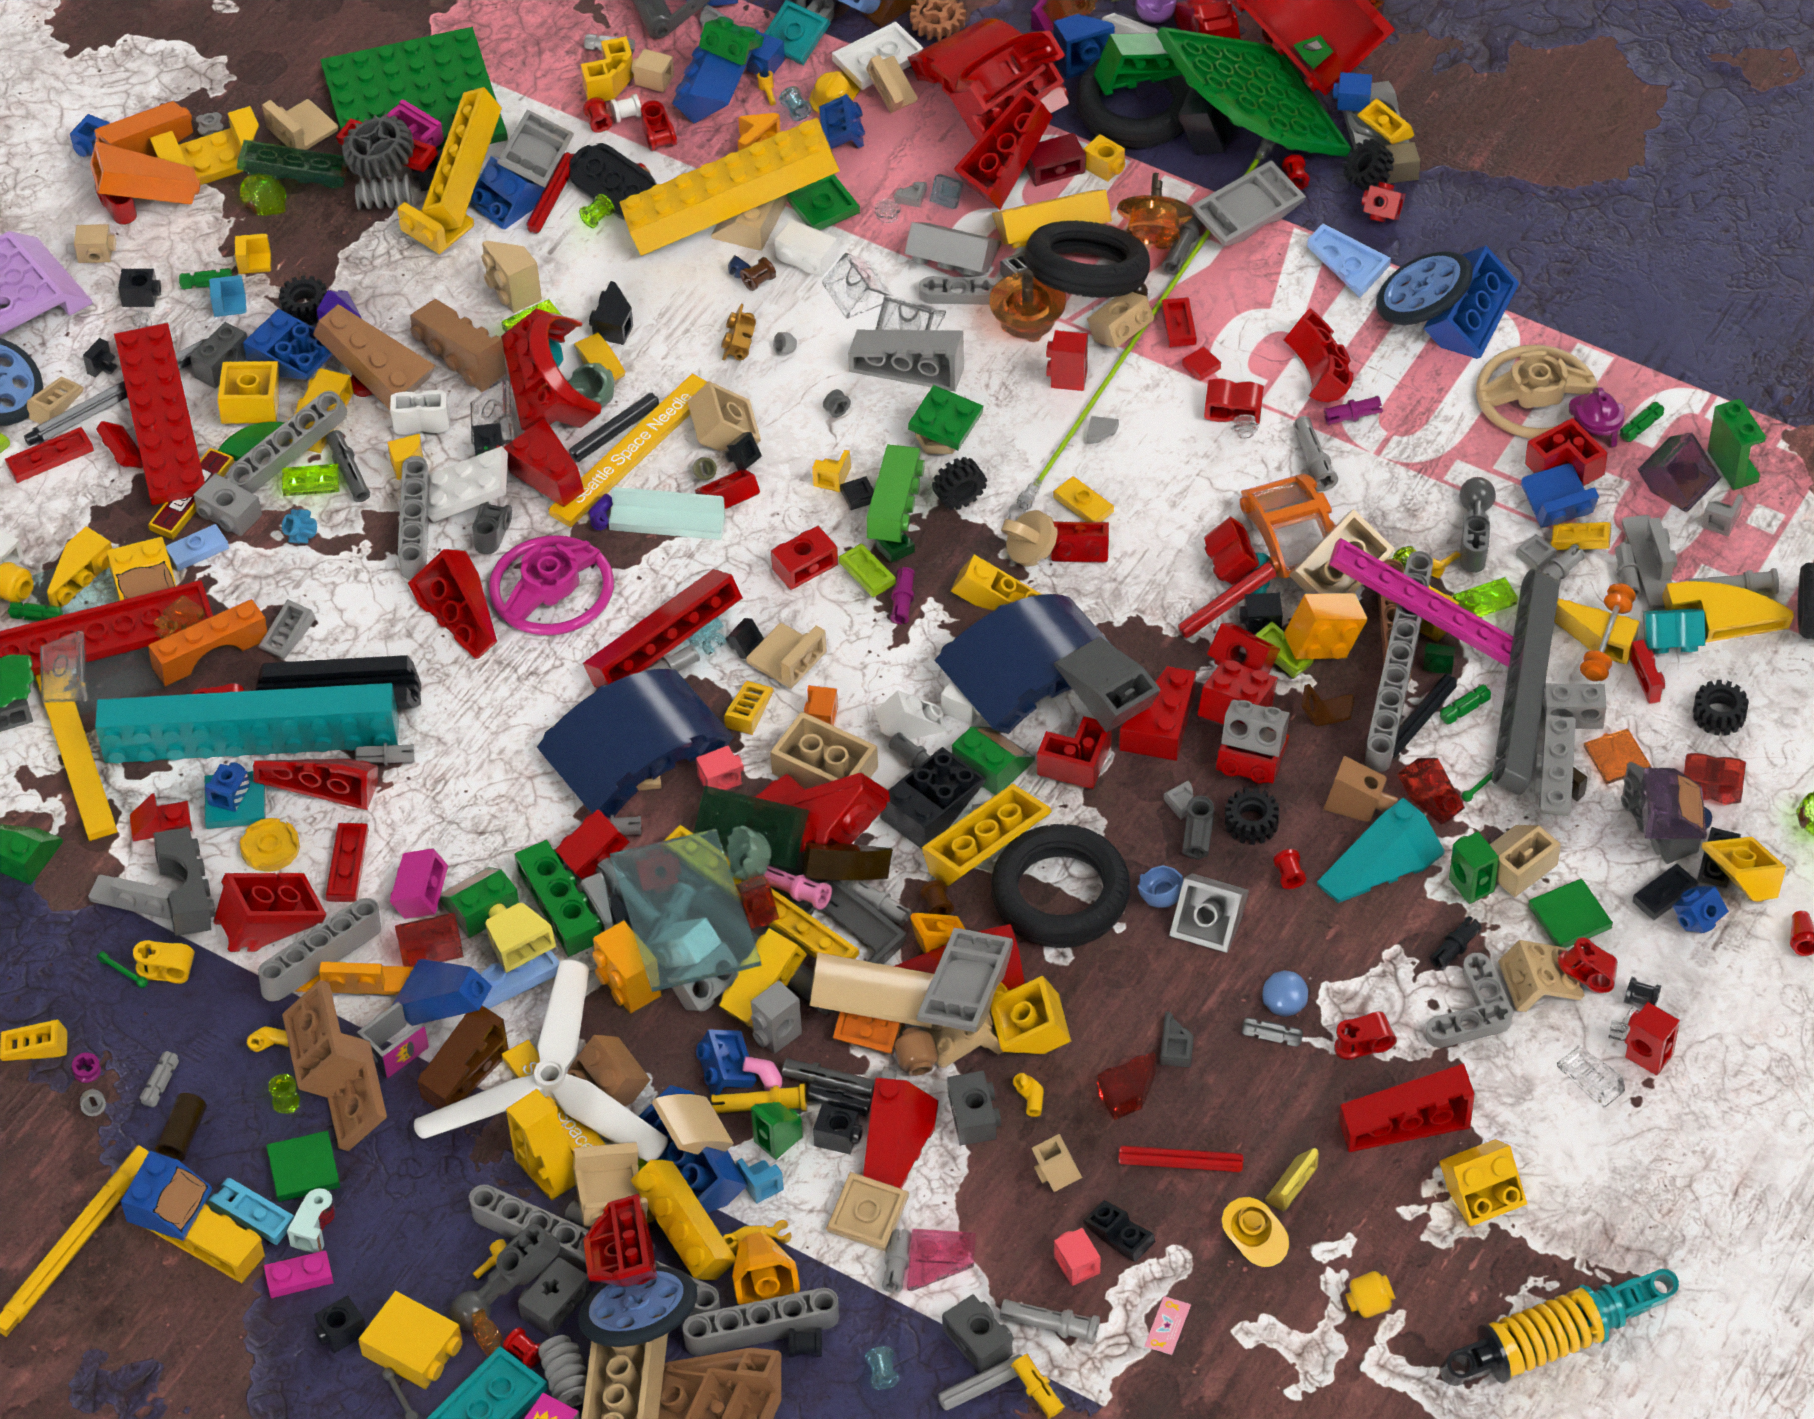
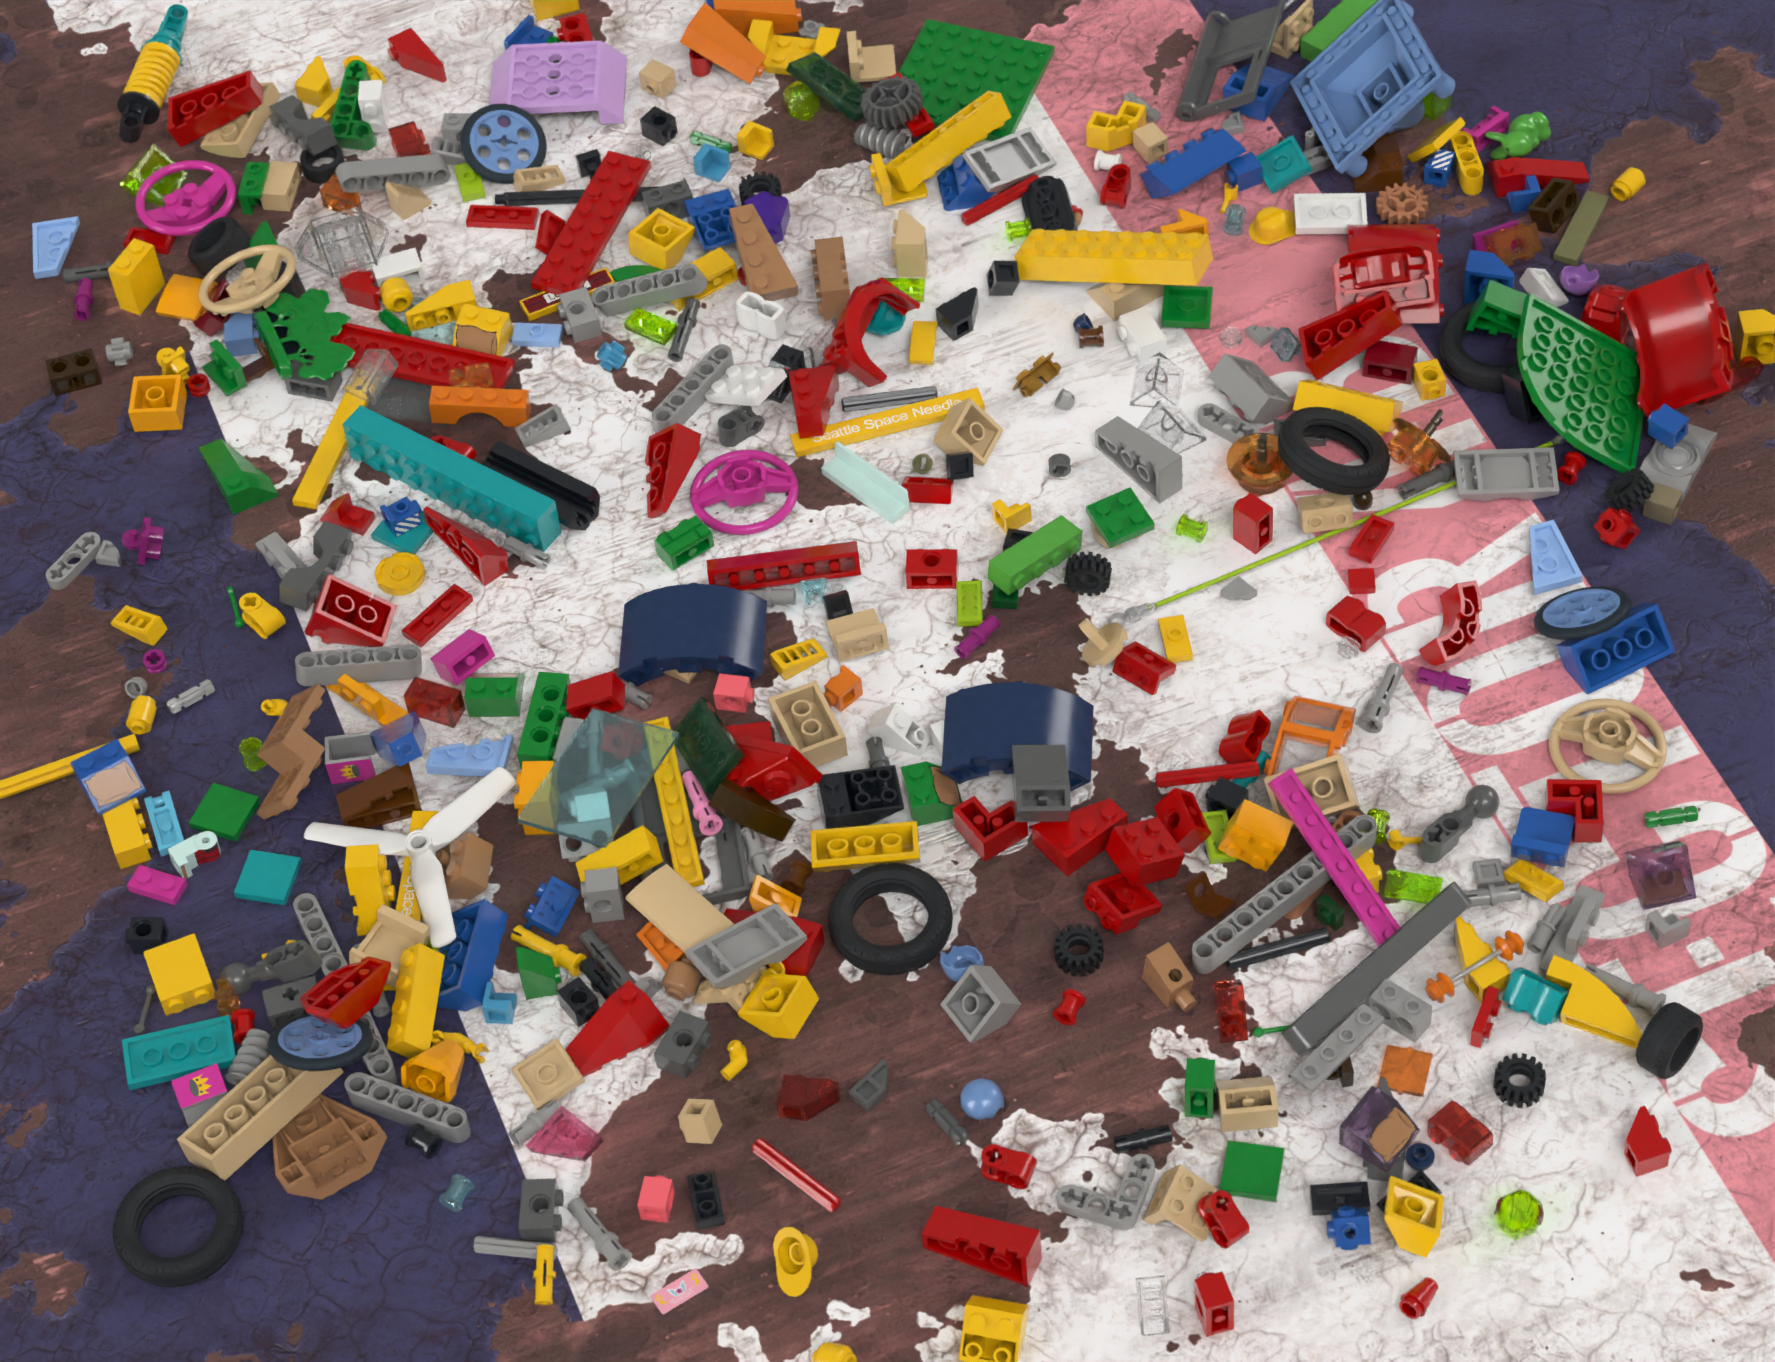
camera: 40 degrees right, 0 degrees up
dark brown pin [155,1093,207,1162] -> none
dark pink hinge [387,99,444,148] -> none
yellow brick [387,433,423,480] -> none
light yellow torso [485,903,556,973] -> none
sand green hair [568,363,615,408] -> none
red bush [583,97,613,133] -> none
dark purple arm [588,494,613,531] -> none
tan slope [651,1094,734,1155] -> none
green bracket [699,16,764,65] -> none
sand green hair [727,825,771,881] -> none
clear red slope [735,874,779,929] -> none
bright pink arm [742,1056,782,1091] -> none
blue bracket [819,94,865,149] -> none
tan panel [866,55,918,114] -> none
yellow slope [951,554,1042,611] -> none
light grey tile [1164,781,1193,820] -> none
dark grey piece [1182,796,1214,860] -> none
light grey brick [1221,699,1290,757] -> none
light yellow slope [1265,1148,1319,1212] -> none
green slope [1293,35,1333,69] -> none
teal wedge [1317,797,1445,903] -> none
yellow slope [1357,98,1414,145] -> none
green axle [1439,684,1491,725] -> none
magenta helmet [1569,387,1625,448] -> none
black bush [1624,977,1662,1006] -> none
green panel [1707,399,1766,491] -> none
none -> yellow brick [126,695,157,735]
none -> teal tile [234,850,302,905]
none -> green brick [654,515,714,571]
none -> black brick [986,260,1020,296]
none -> clear neon green bush [1176,514,1208,543]

